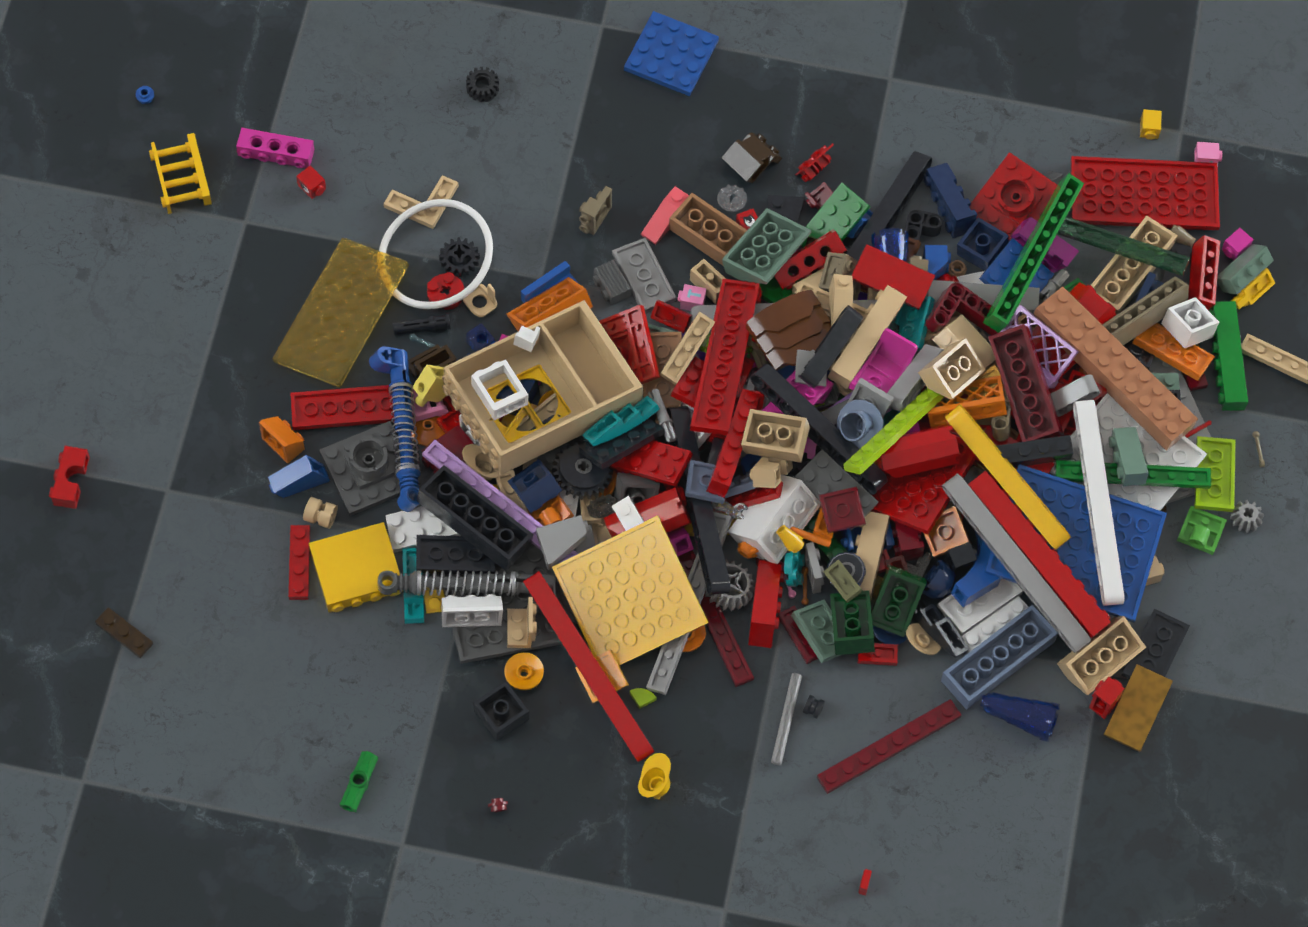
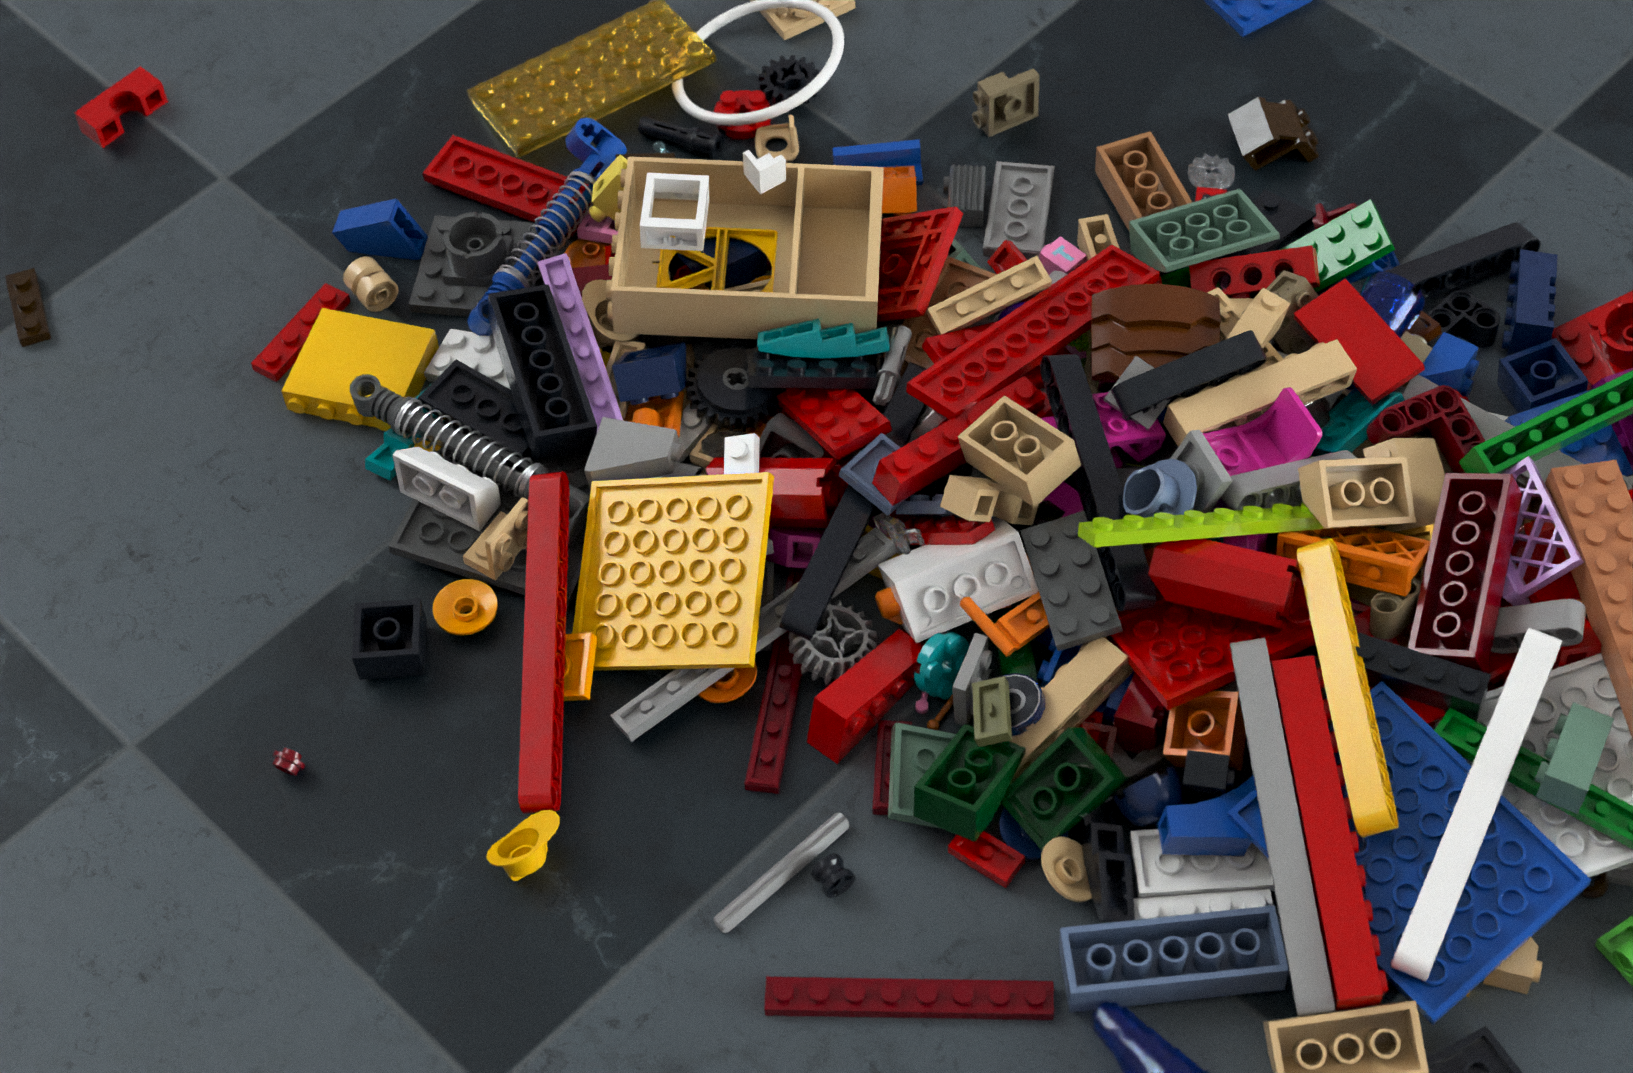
camera: 40 degrees right, 10 degrees down
orange slope [259,416,305,464] -> none
green piece [340,751,378,812] -> none
lime tile [630,688,657,709] -> none
coral slope [641,186,689,245] -> none
yellow cone [776,525,804,553] -> none
red hinge [795,144,834,182] -> none
dark red tile [819,486,866,534] -> none
medium nougat plate [948,260,967,277] -> none

